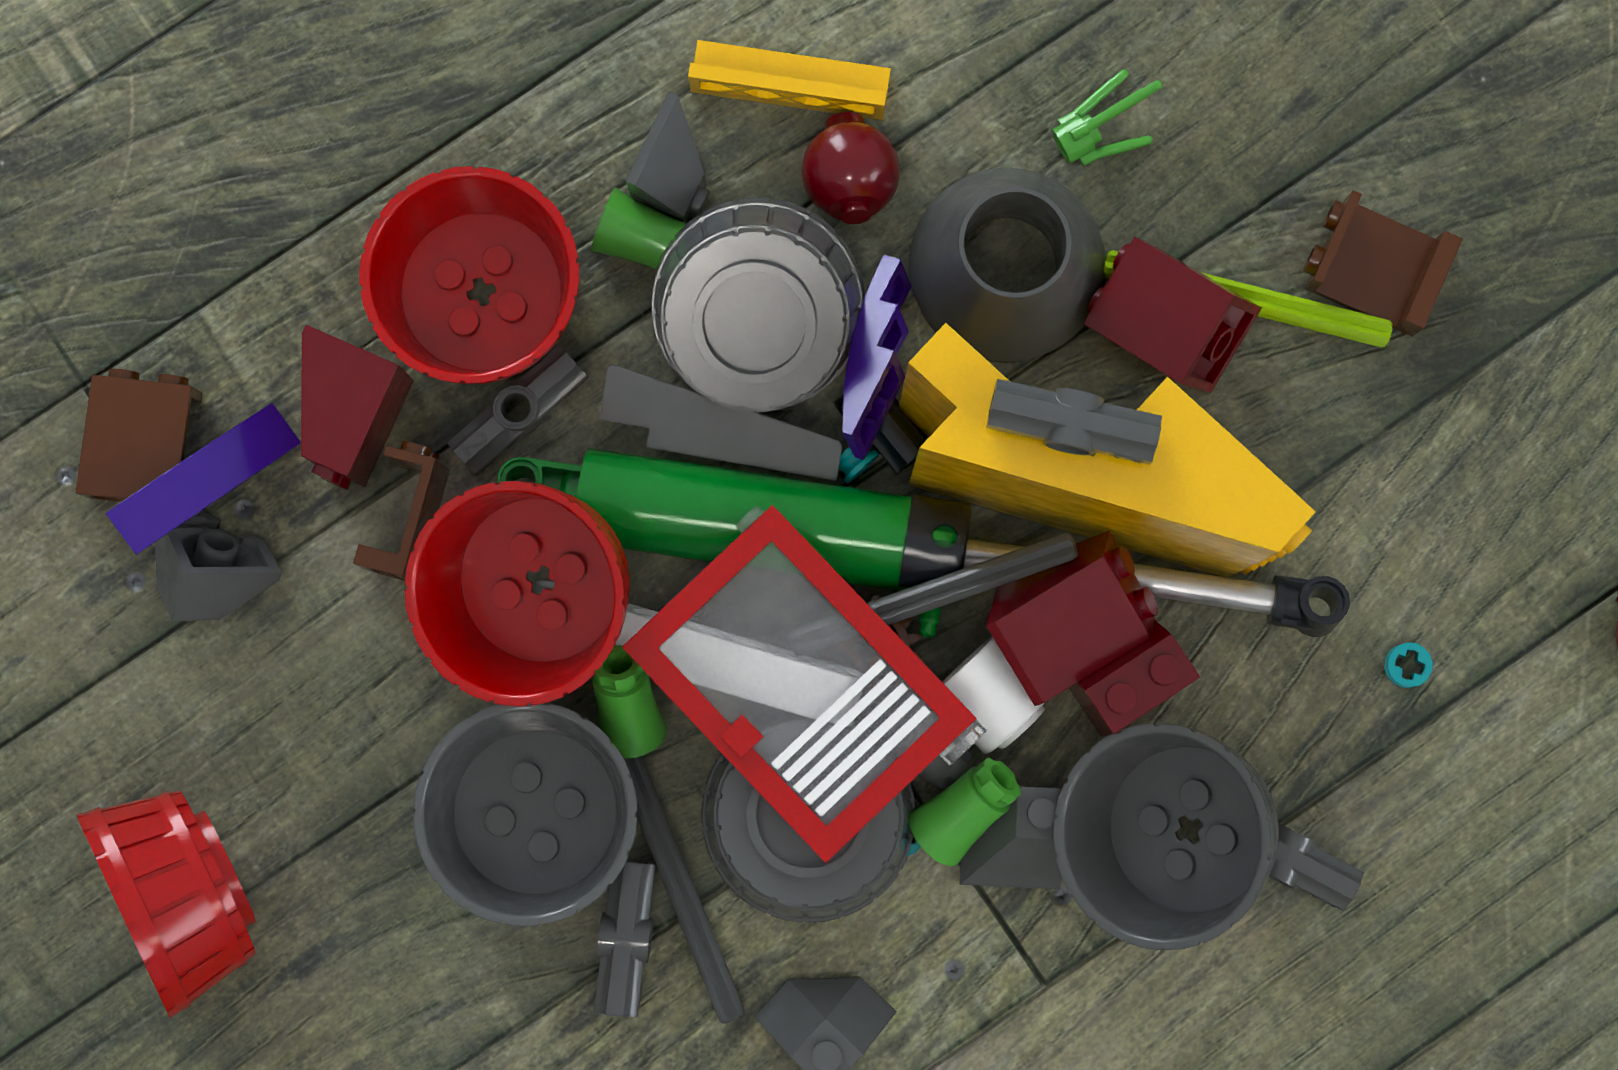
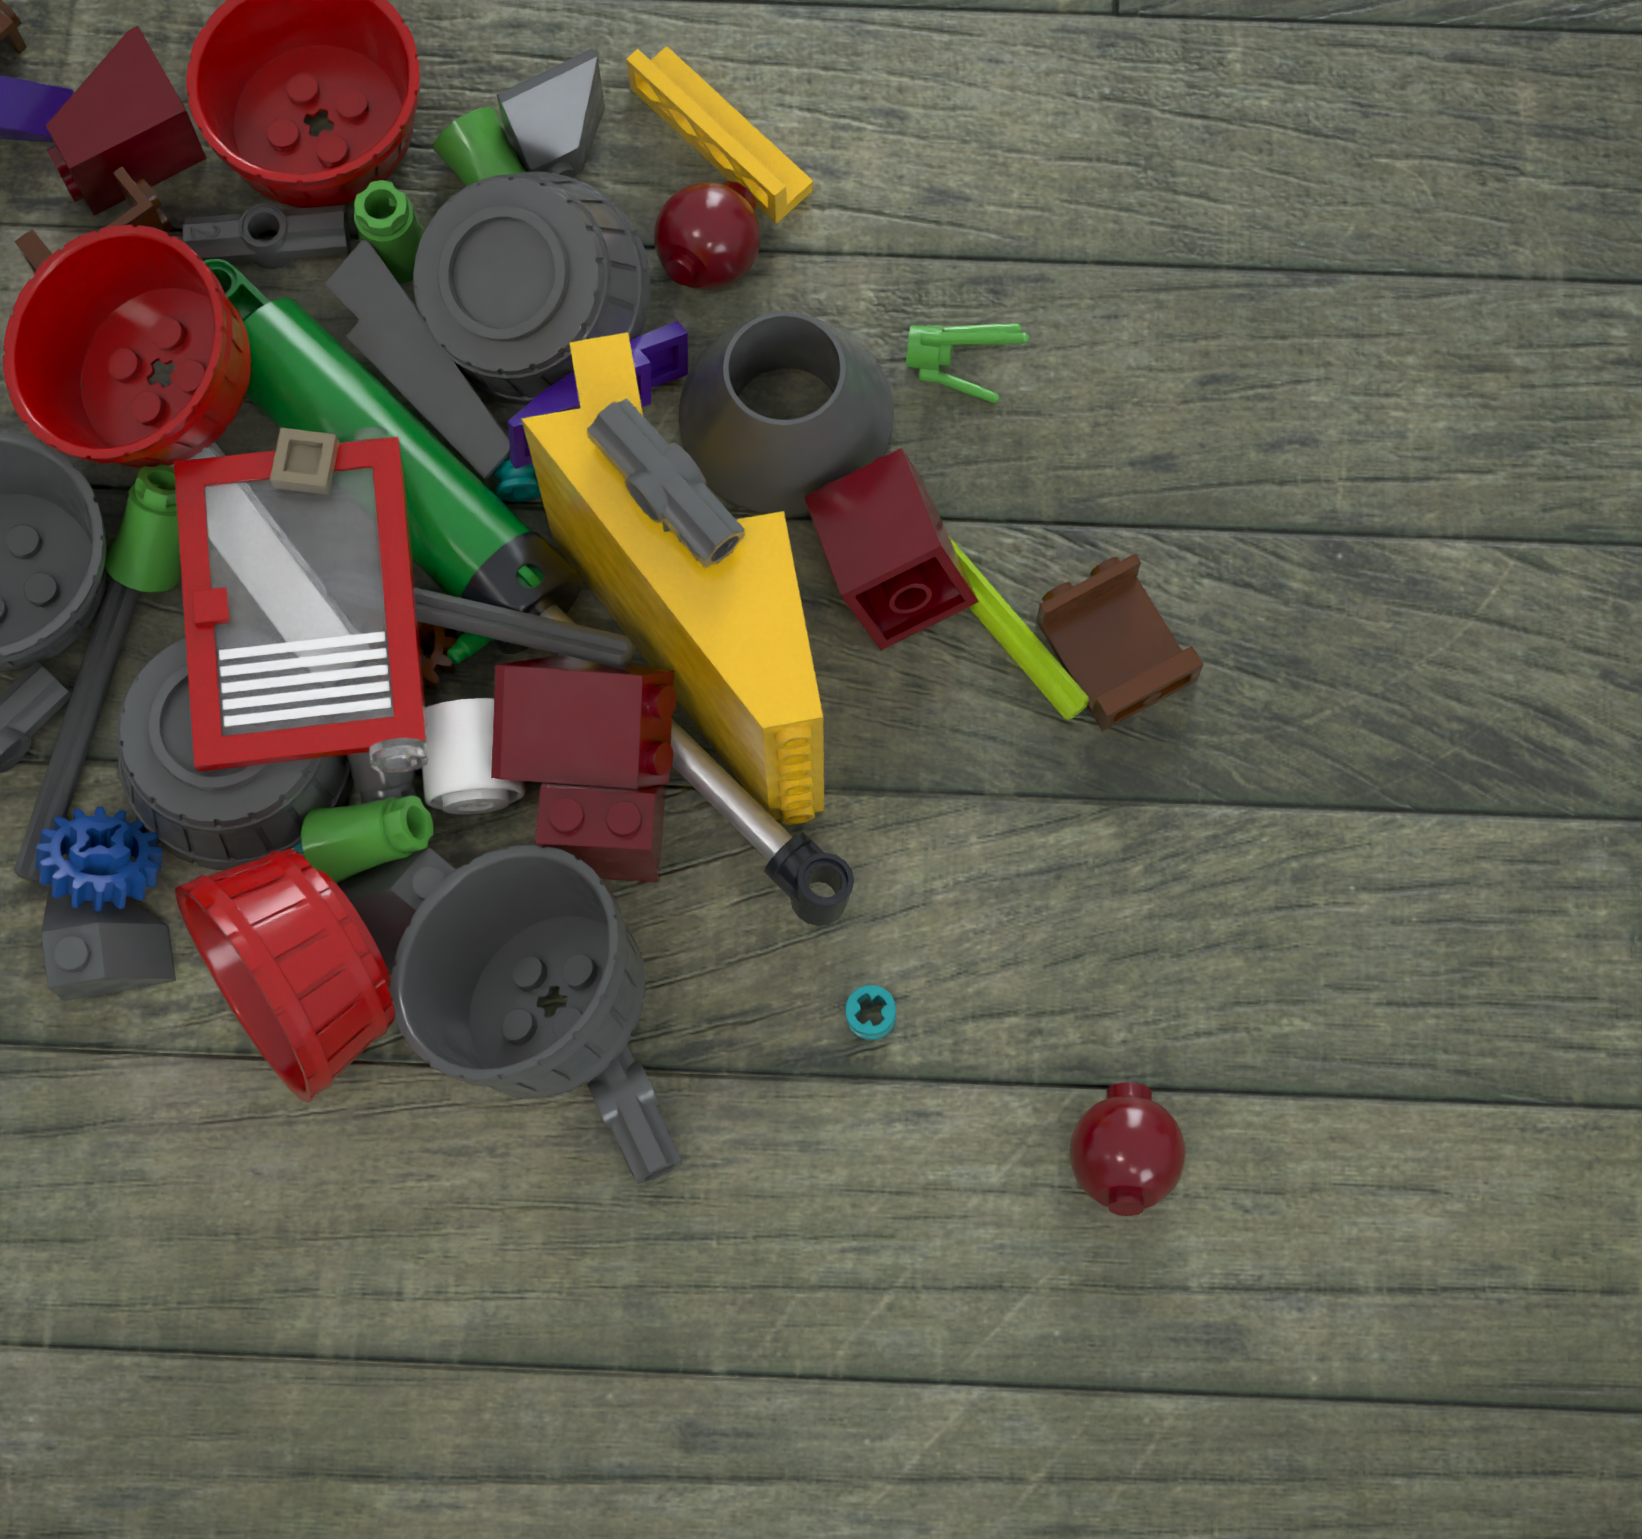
camera: 35 degrees right, 10 degrees down
none -> blue gear [36,807,162,911]
none -> red piece [175,849,395,1103]
none -> dark tan tile [270,428,339,495]
none -> bright green plant [354,180,425,284]

